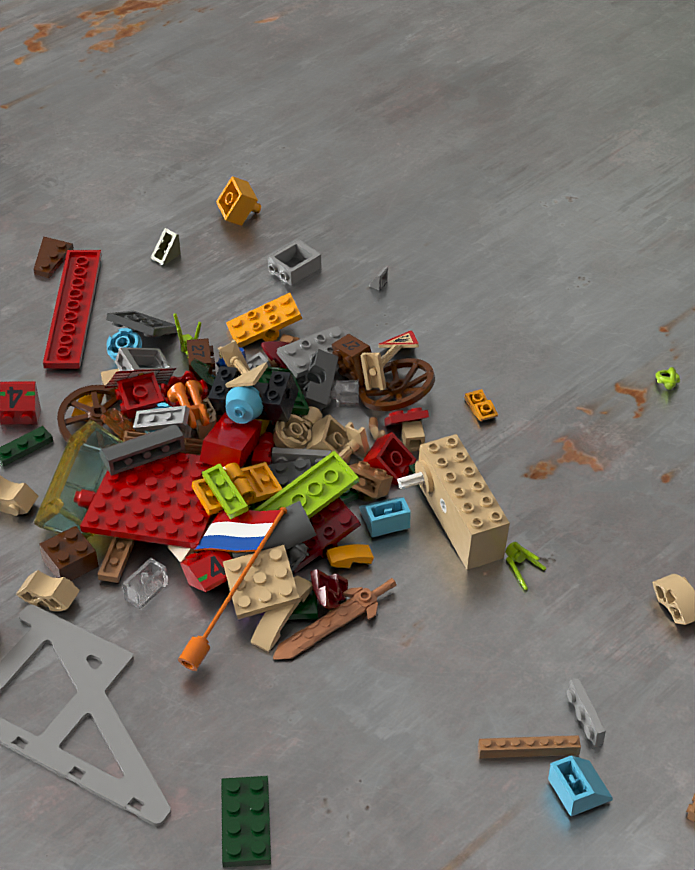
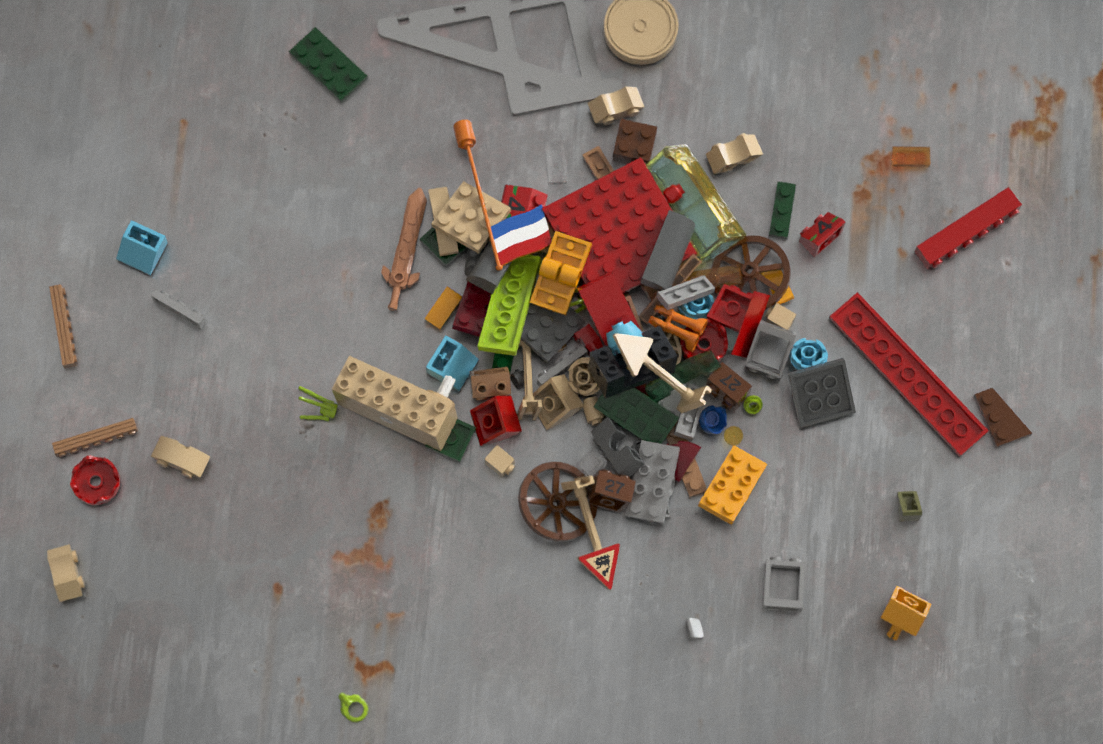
camera: 135 degrees right, 30 degrees up
lime plant [173,313,201,353] -> none
lime plate [202,464,249,520] -> none
dark red brick [310,569,348,609] -> none
arm [369,417,385,440] -> none
red plate [384,407,429,426] -> none
light orange slope [464,389,498,421] -> none
medium nougat piece [478,735,581,759] -> none

